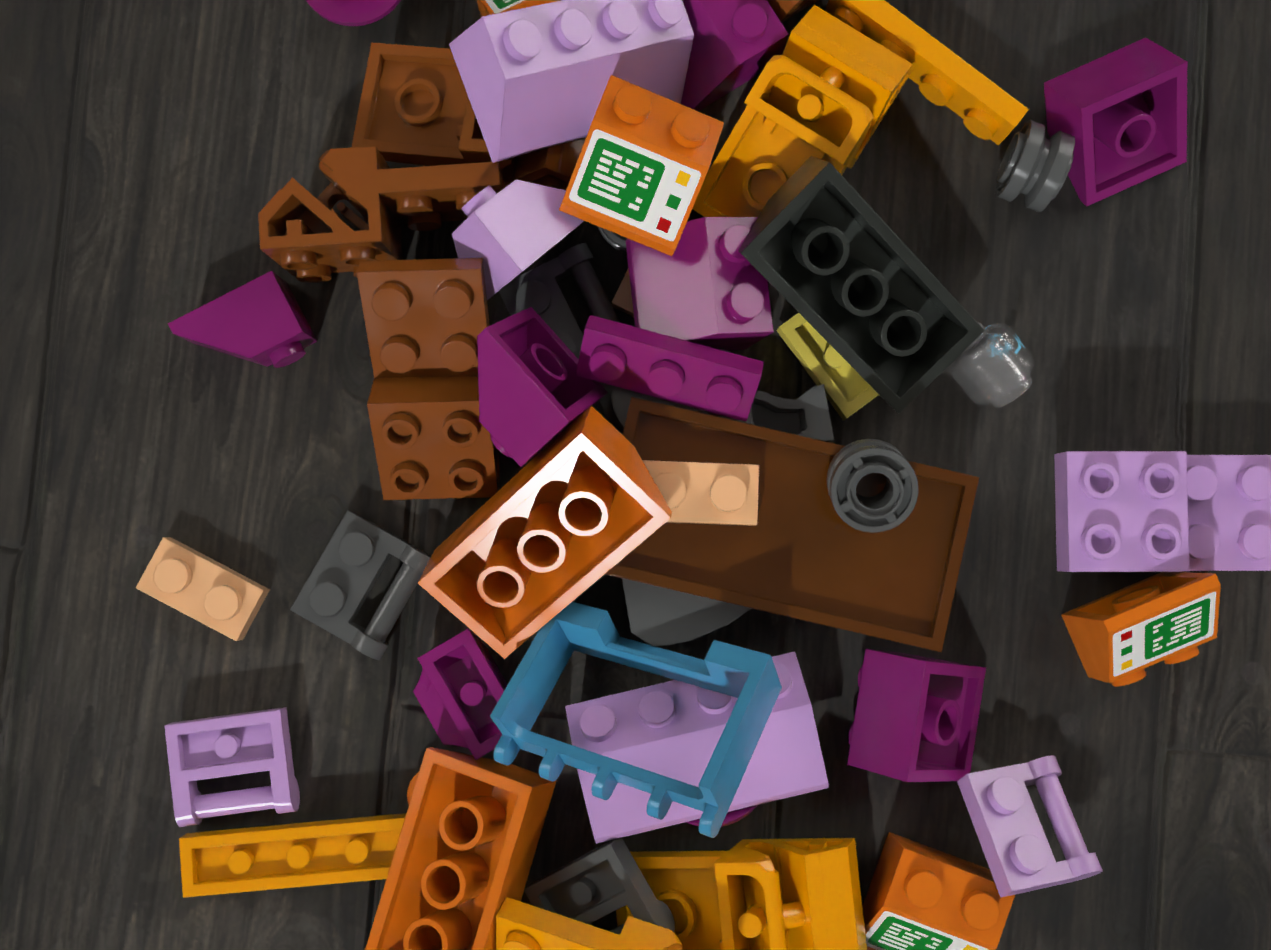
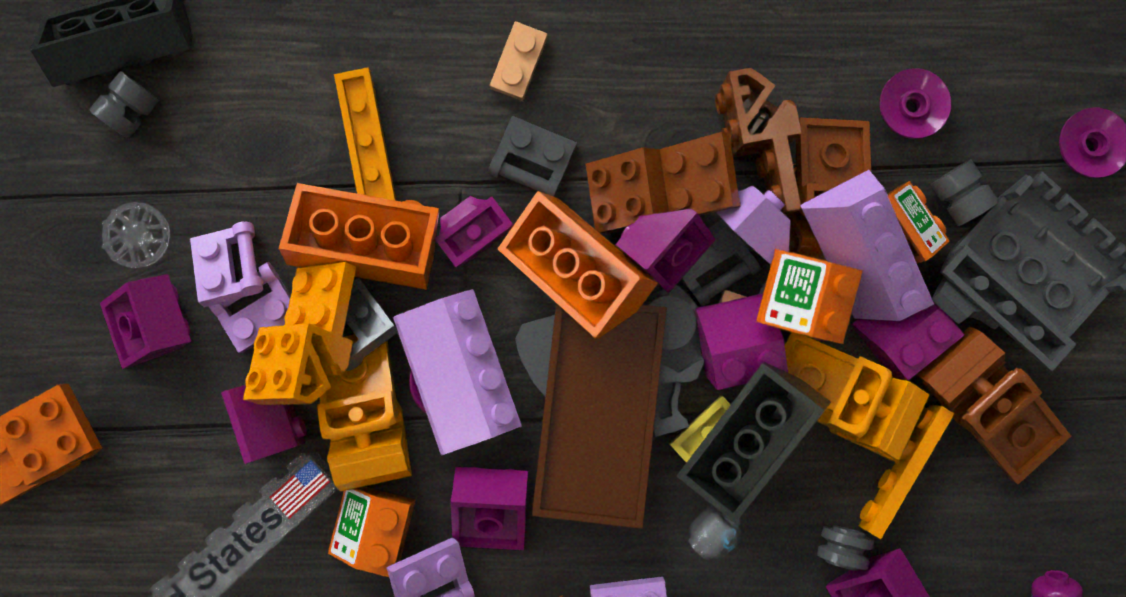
camera: 85 degrees right, 0 degrees up
lavender plate [164,707,300,827] -> none
magenta slope [167,271,317,368] -> none
dark azure hinge [490,602,782,838] -> none
magenta plate [575,315,764,422] -> none
light nougat plate [642,460,759,526] -> none
dark grey wheel [826,439,919,533] -> none

